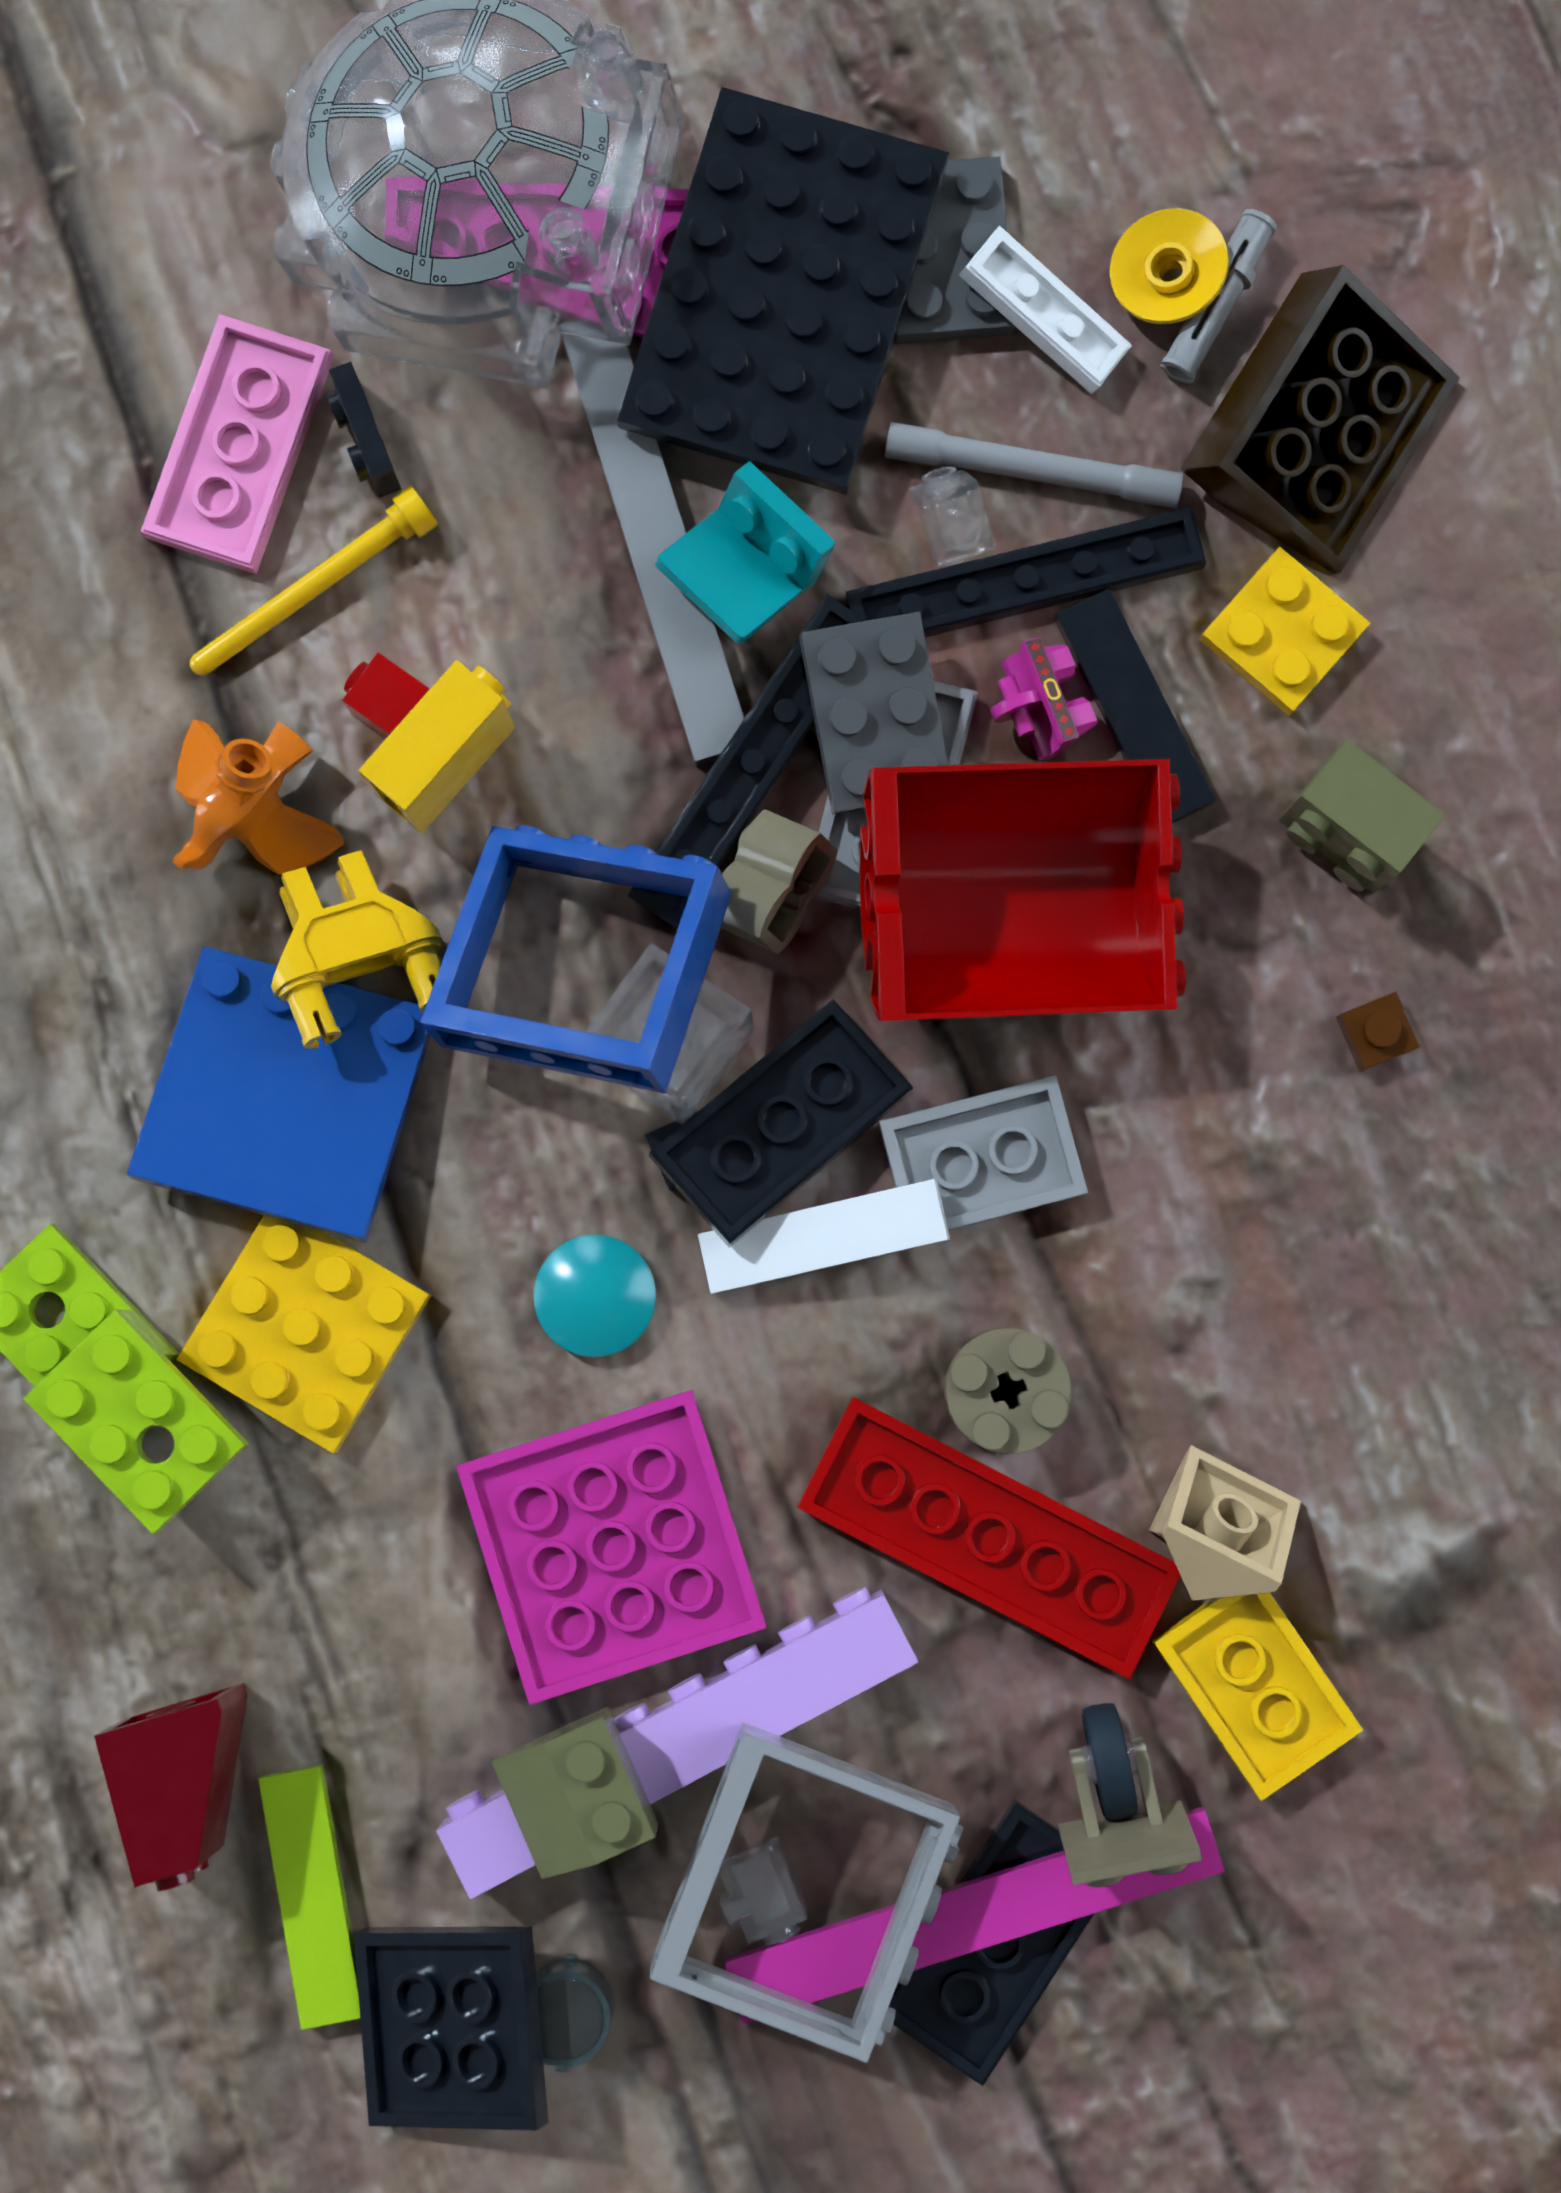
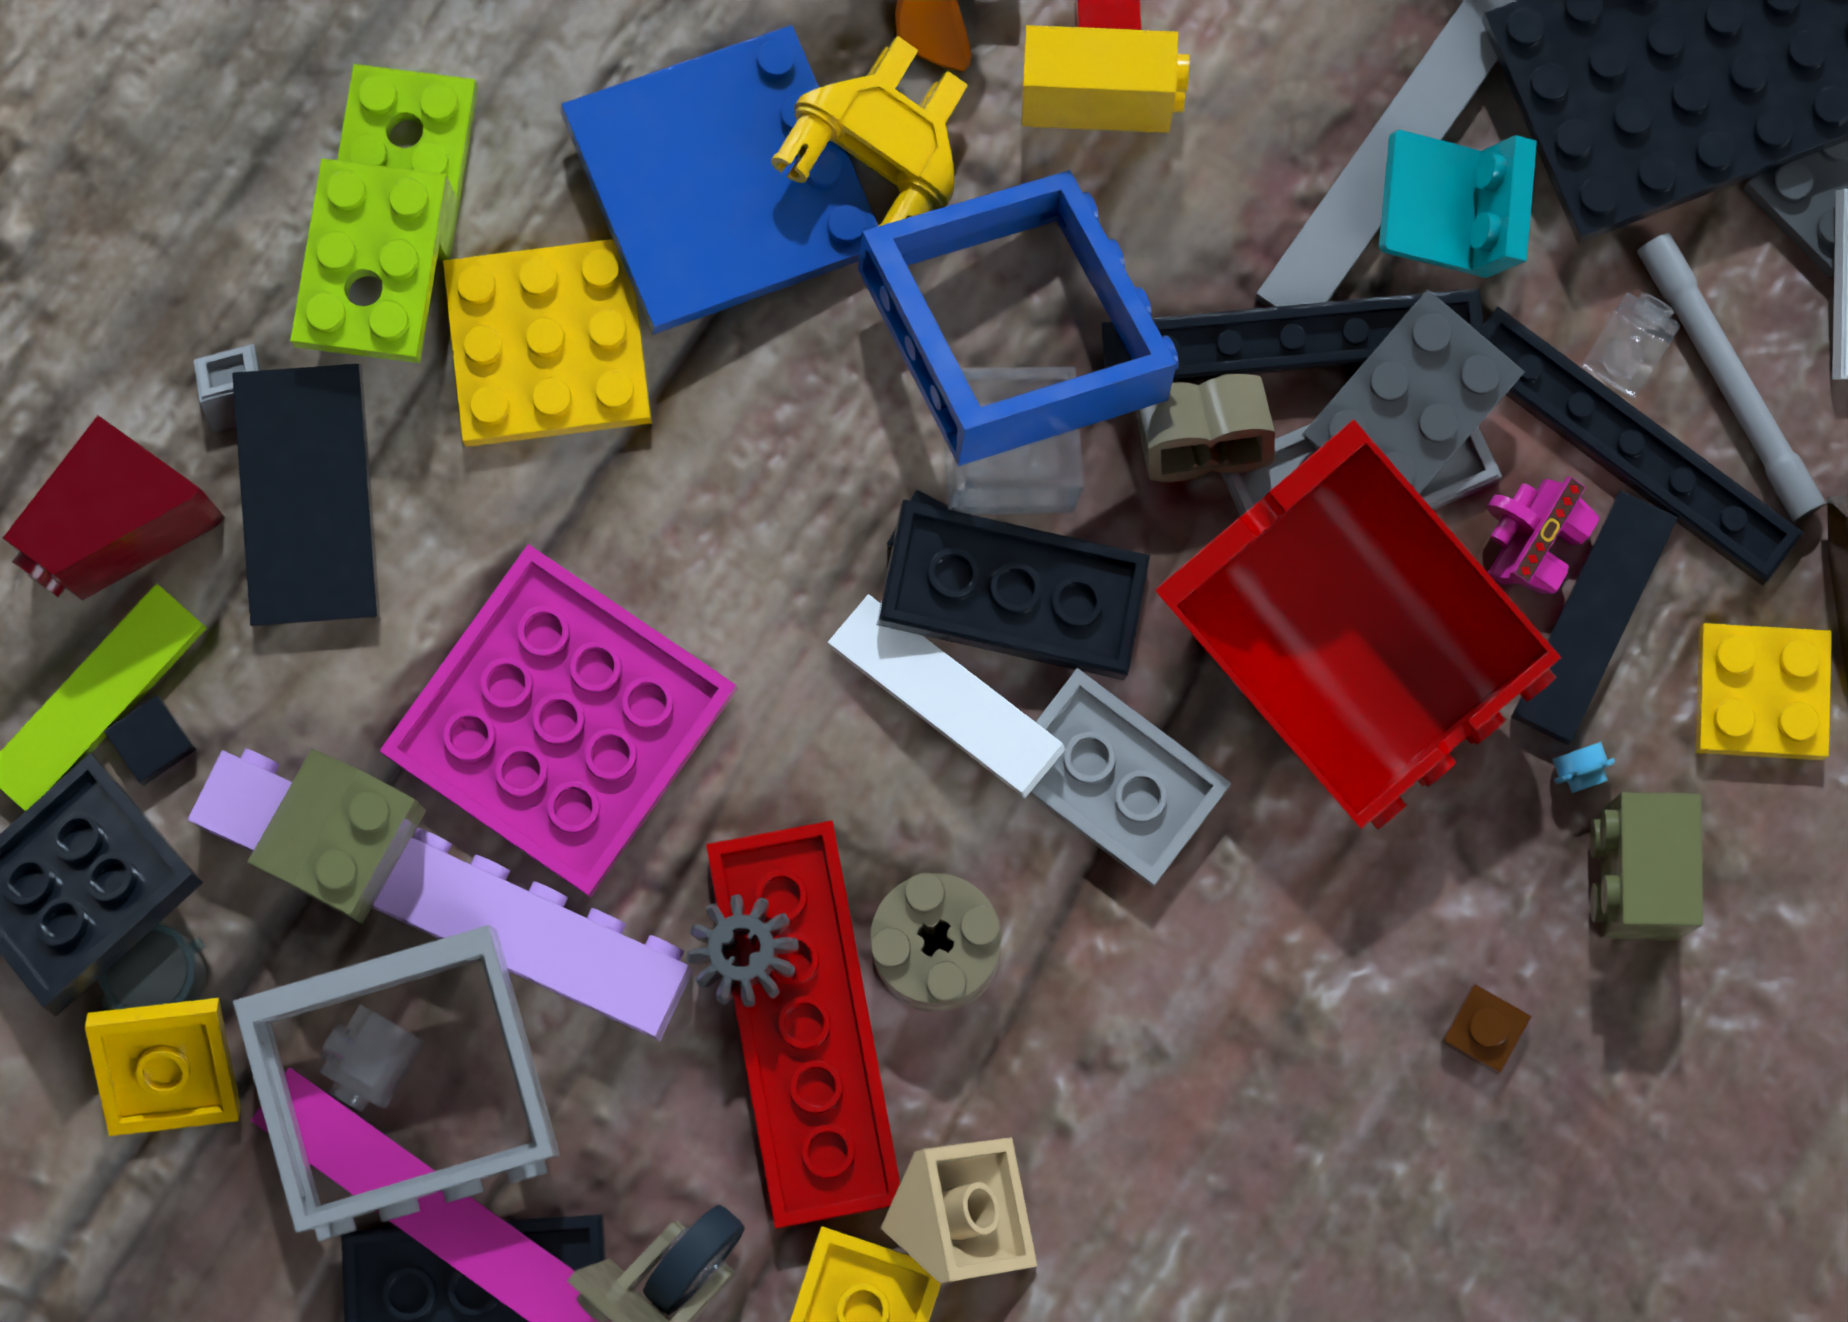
camera: 55 degrees right, 5 degrees down
teal dish [534,1235,656,1357] -> none
none -> yellow plate [85,998,241,1136]
none -> black tile [104,695,197,786]
none -> light grey slope [194,344,261,432]
none -> black tile [232,363,380,626]
none -> dark grey gear [687,895,799,1007]
none -> medium azure plate [1552,742,1615,793]

